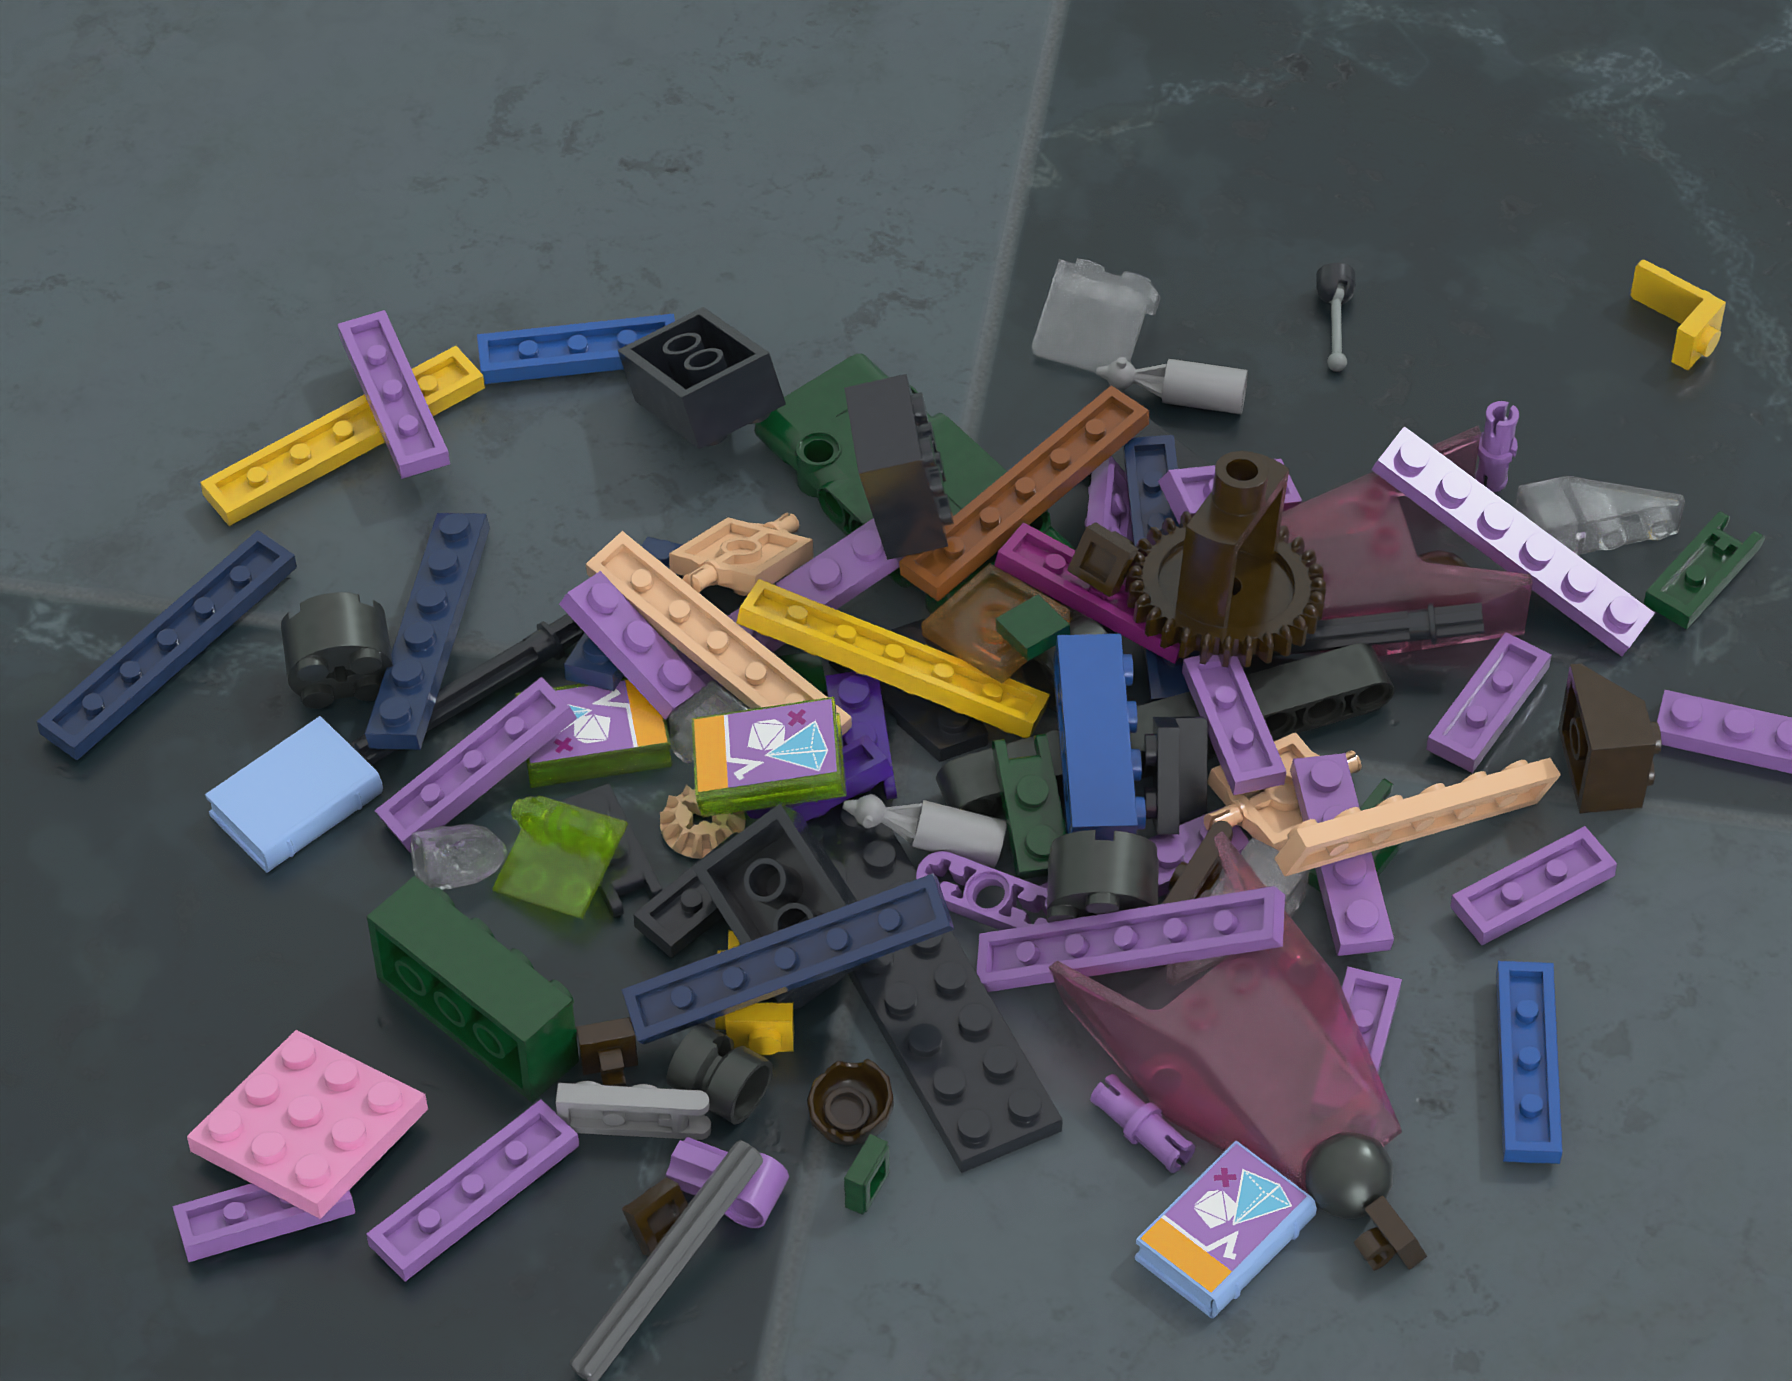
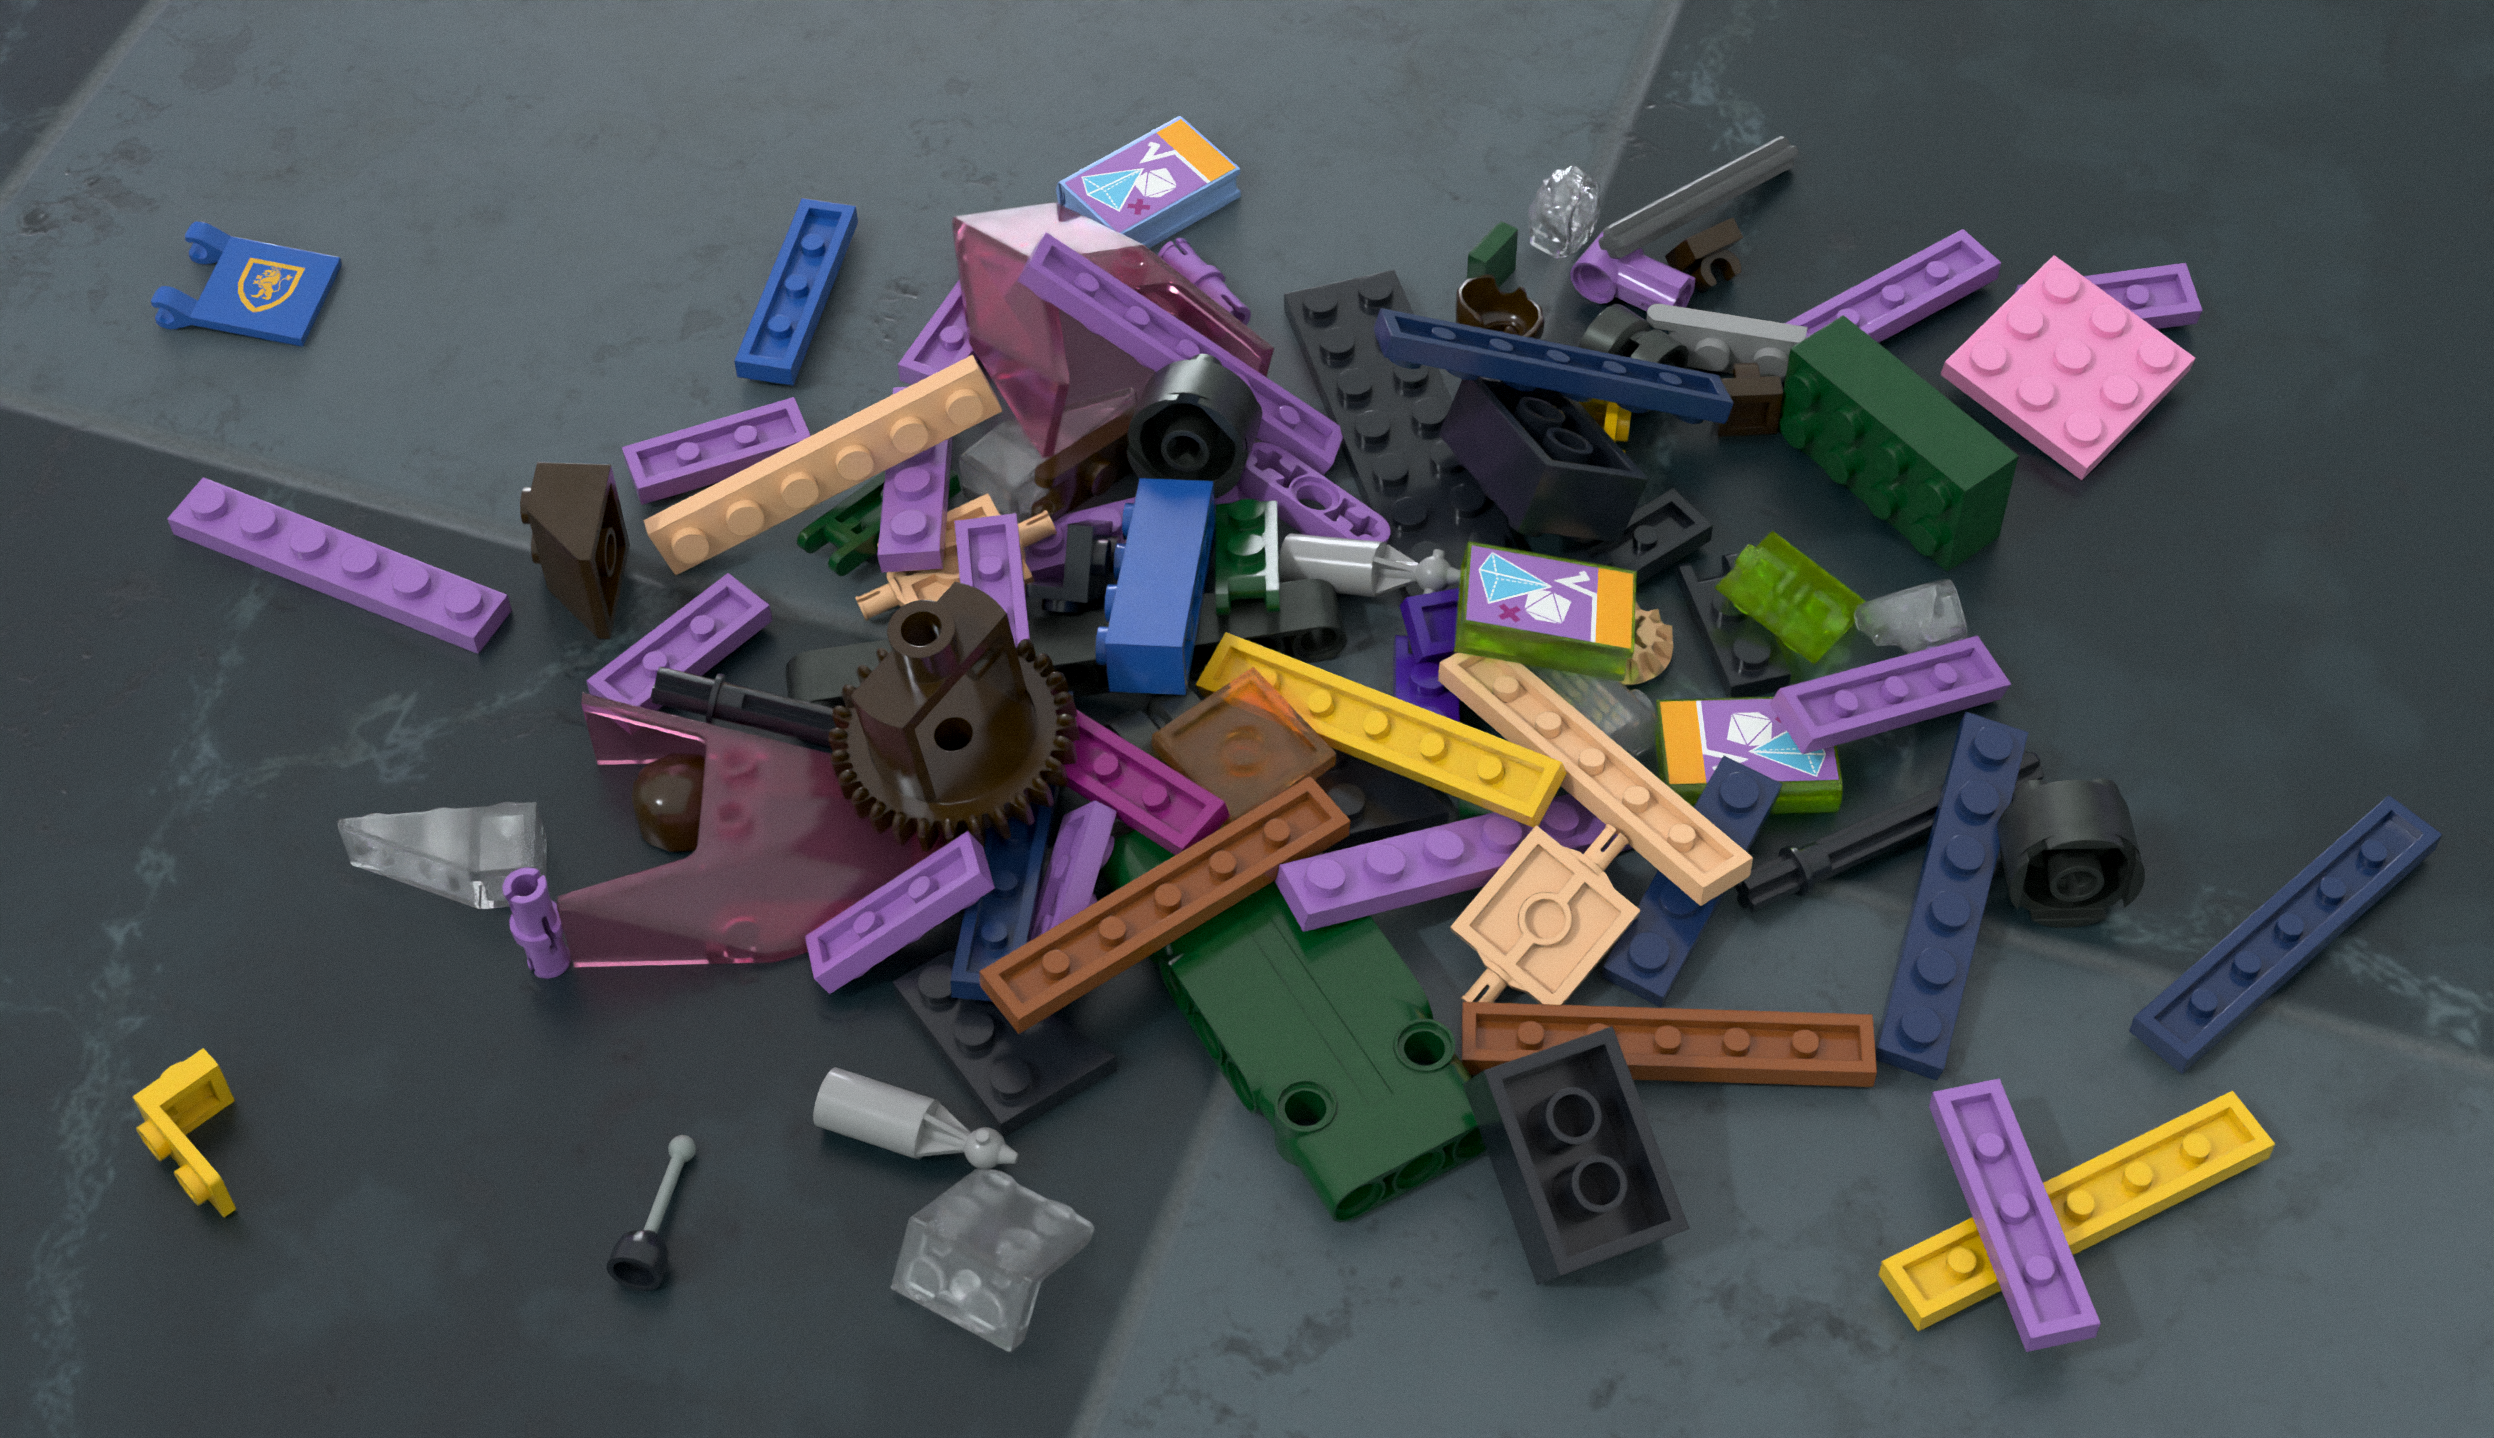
camera: 170 degrees left, 0 degrees up
light blue piece [205,716,383,873] -> none
blue plate [477,314,675,384] -> none
medium lavender plate [559,571,706,720] -> none
black brick [844,374,954,560] -> none
dark green tile [995,594,1070,661] -> none
dark brown tile [1067,522,1139,597] -> none
pearl dark grey hair [1306,1132,1393,1219] -> none
dark brown tile [1353,1195,1428,1271] -> none
plate [1371,427,1654,656] -> none
dark green hinge [1643,511,1765,630] -> none
none -> dark orange plate [1461,1002,1877,1087]
none -> clear rock [1528,166,1601,259]

